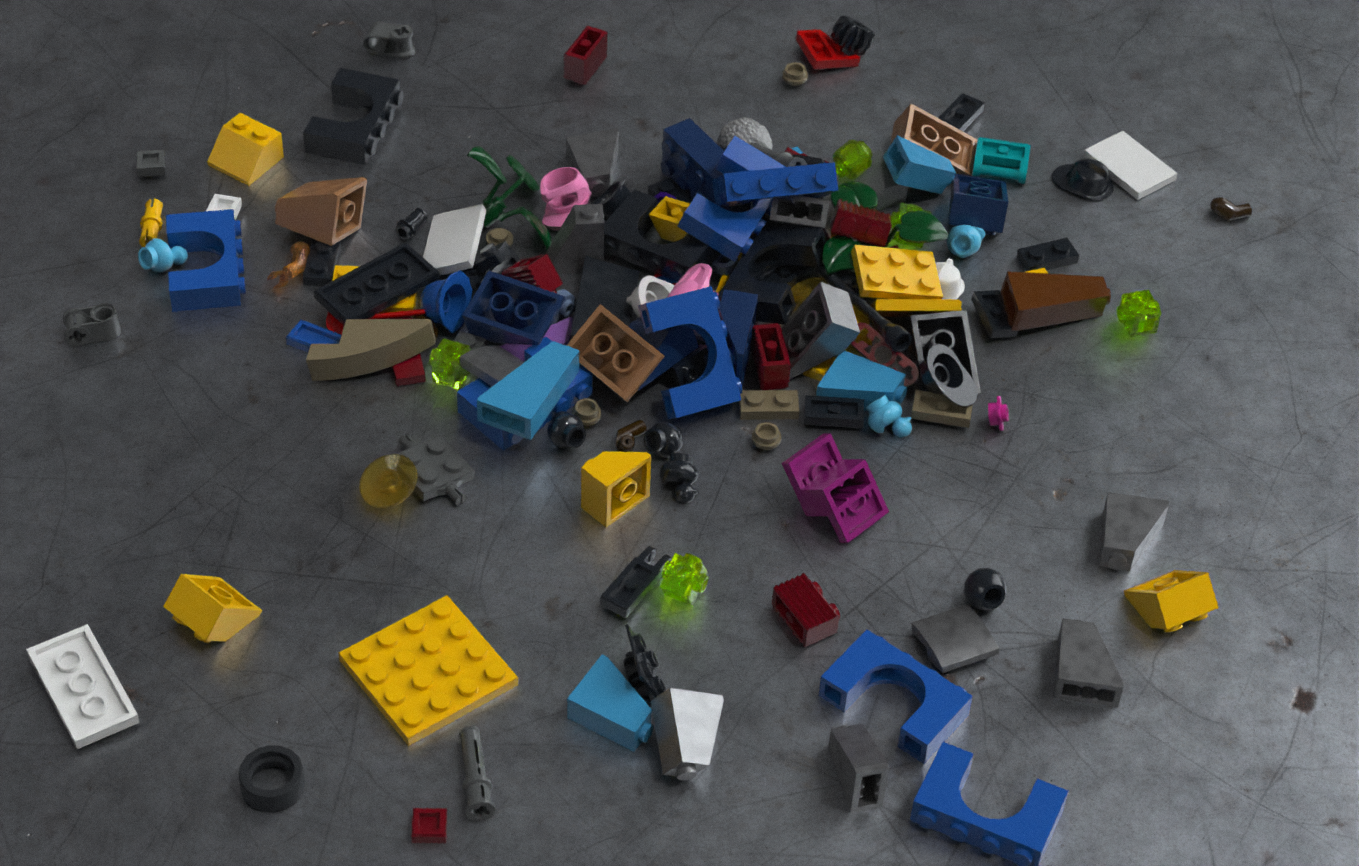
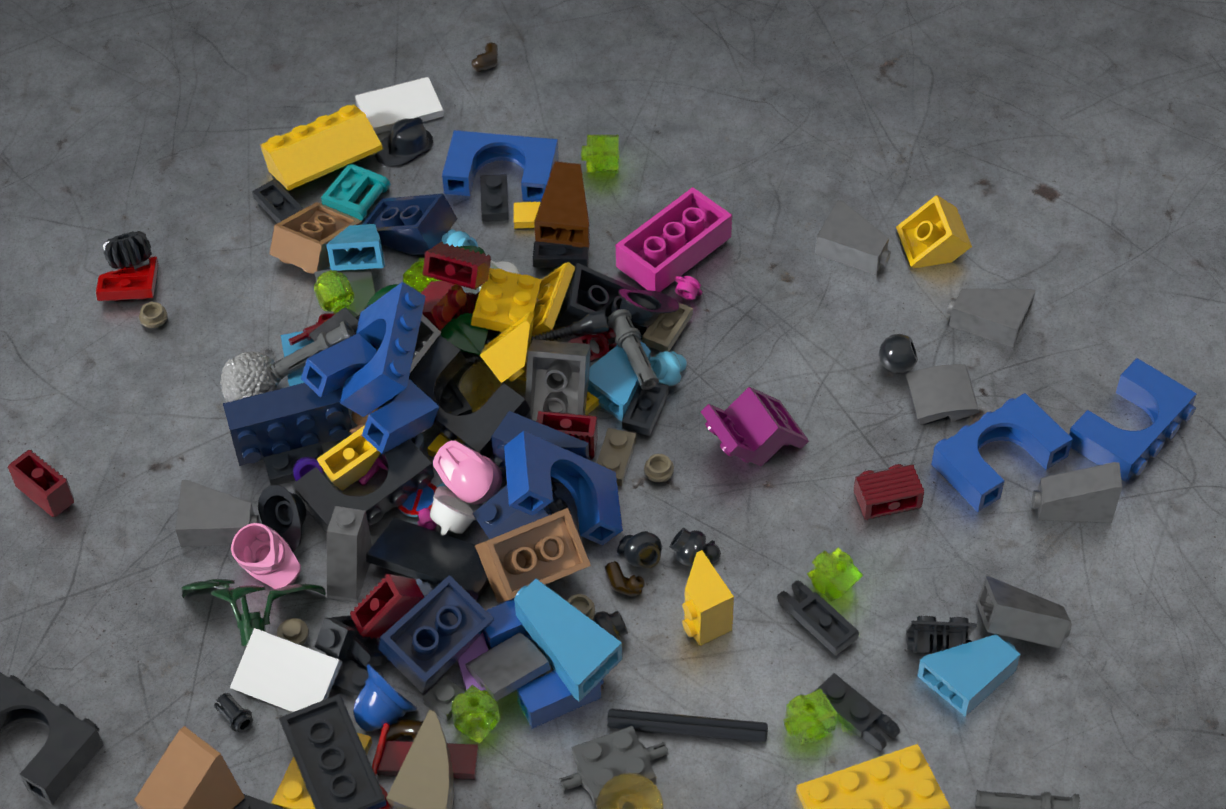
camera: 70 degrees left, 5 degrees up
none -> yellow slope [260,105,383,190]
none -> dark red brick [423,242,491,290]
none -> blue arch [442,130,559,203]
none -> yellow slope [480,311,534,383]
none -> dark grey pin [607,309,659,390]
none -> black axle [607,708,768,742]
none -> dark pink brick [616,187,732,292]
none -> clear neon green brick [783,688,837,746]
none -> black hinge [812,673,901,751]

